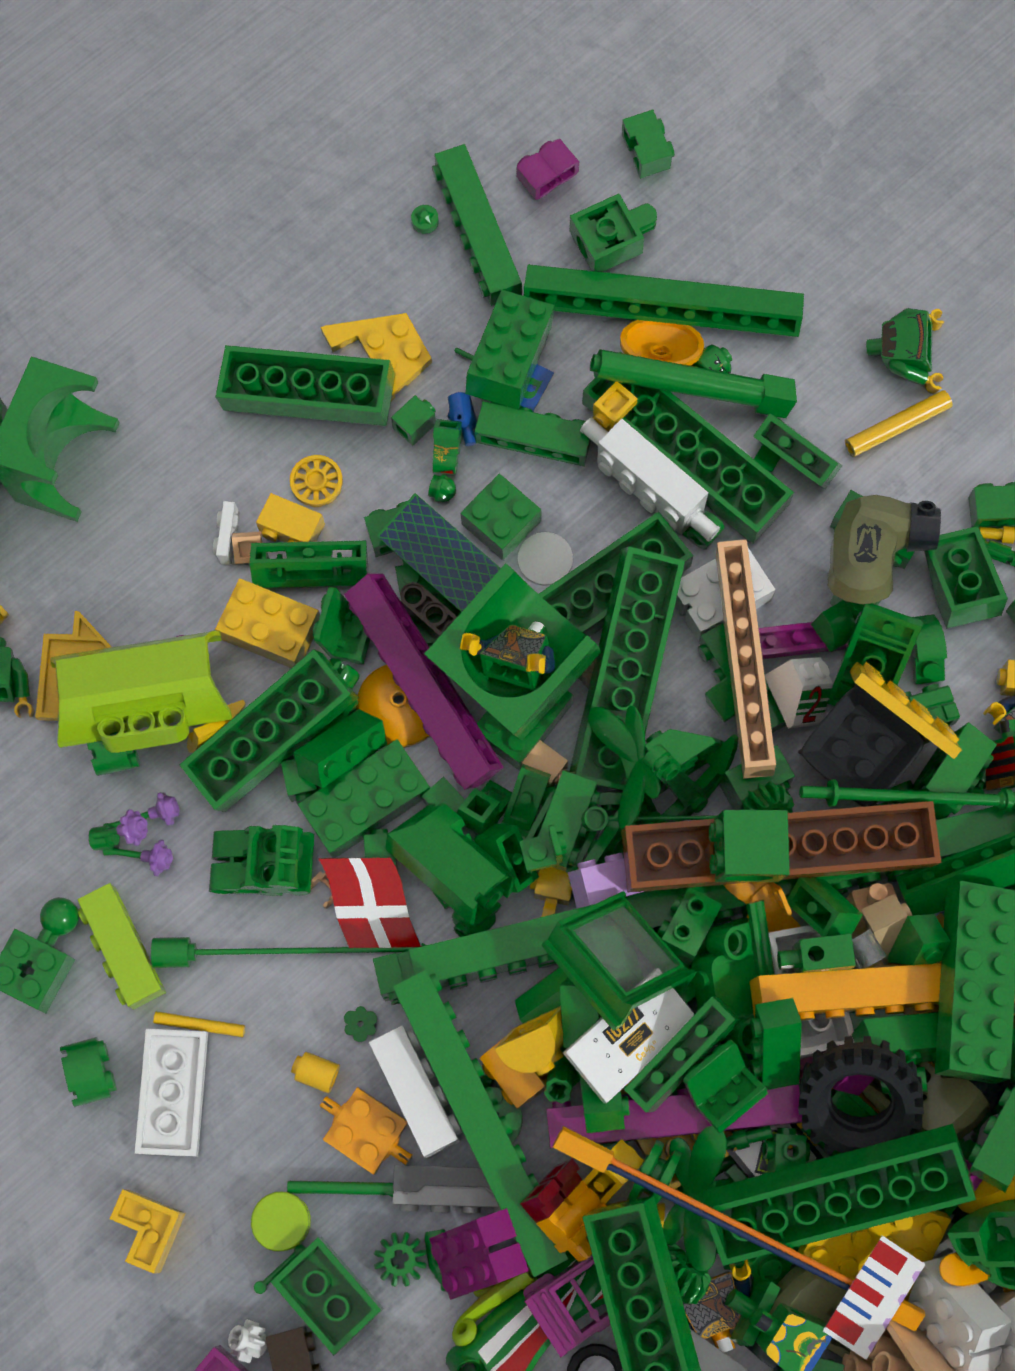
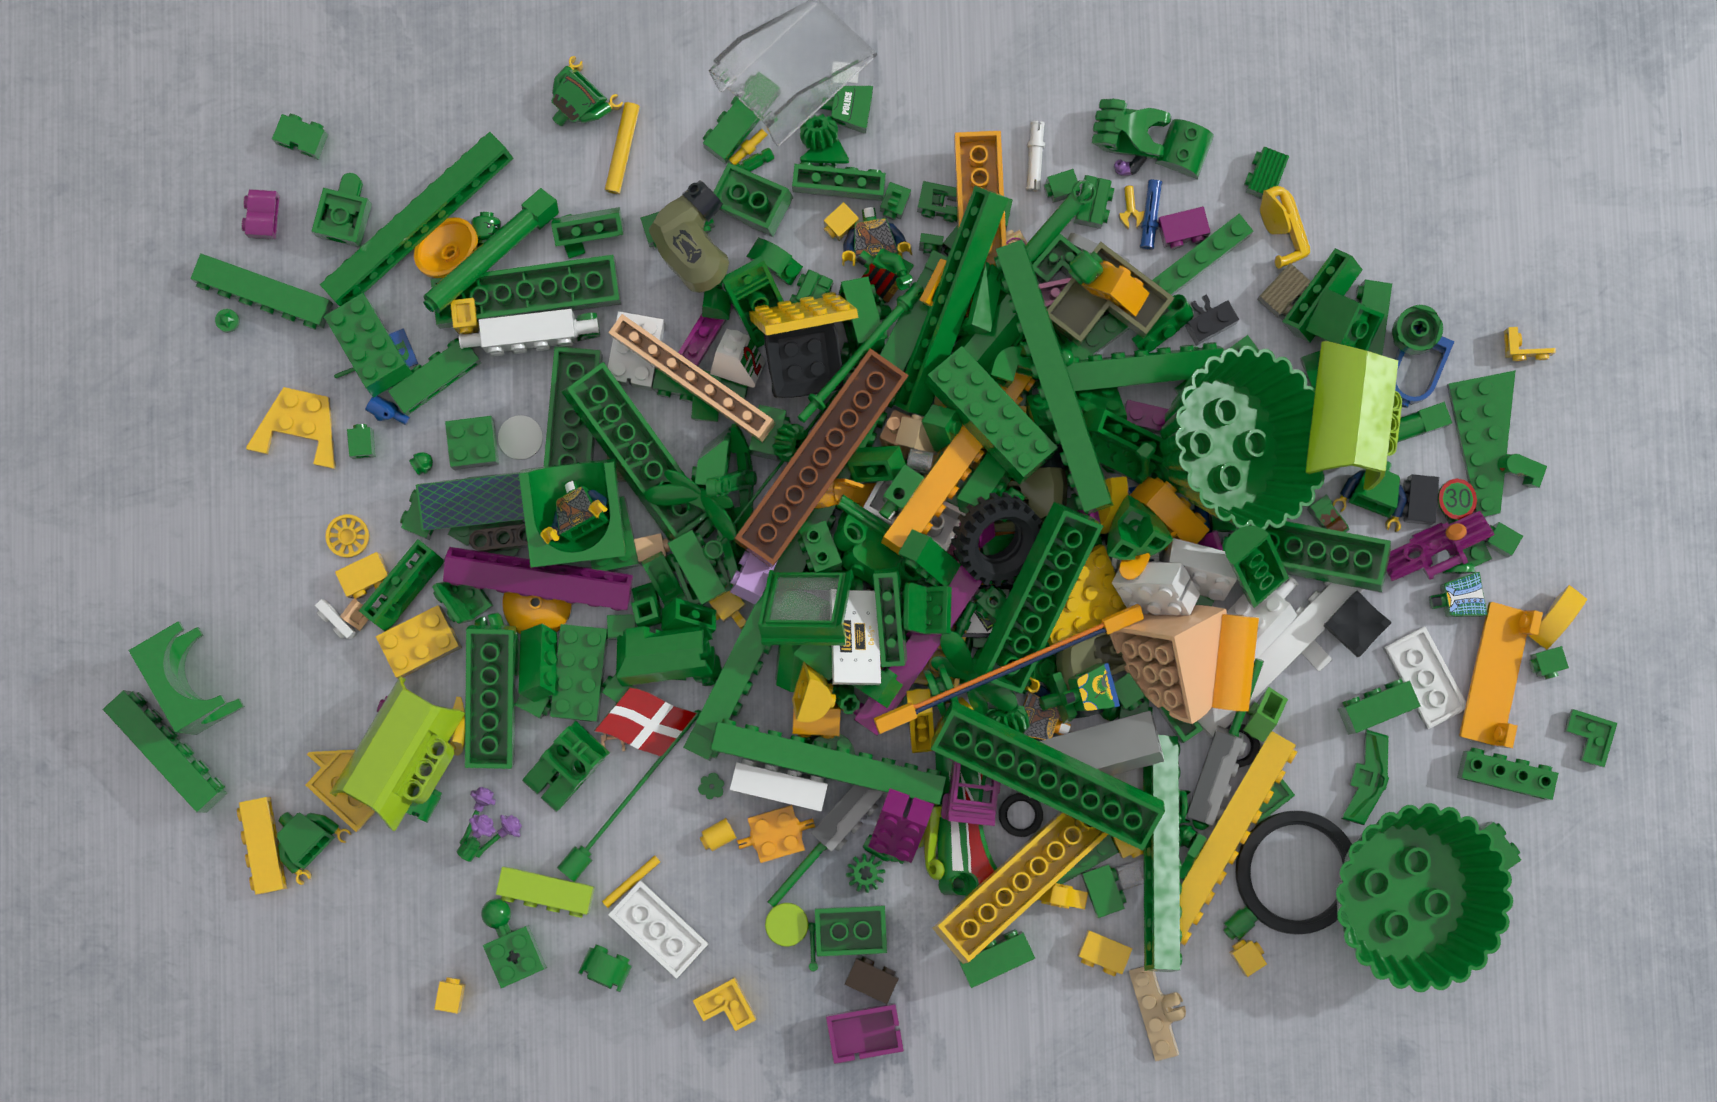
camera: 55 degrees left, 10 degrees up
green brick [215,345,395,426] -> none
white gear [228,1319,267,1363] -> none
green leg [433,419,462,475] -> none
green bracket [519,824,567,873] -> none
hips [520,1158,607,1262] -> none
green brick [709,810,790,882] -> none
sticker [823,1235,925,1360] -> none

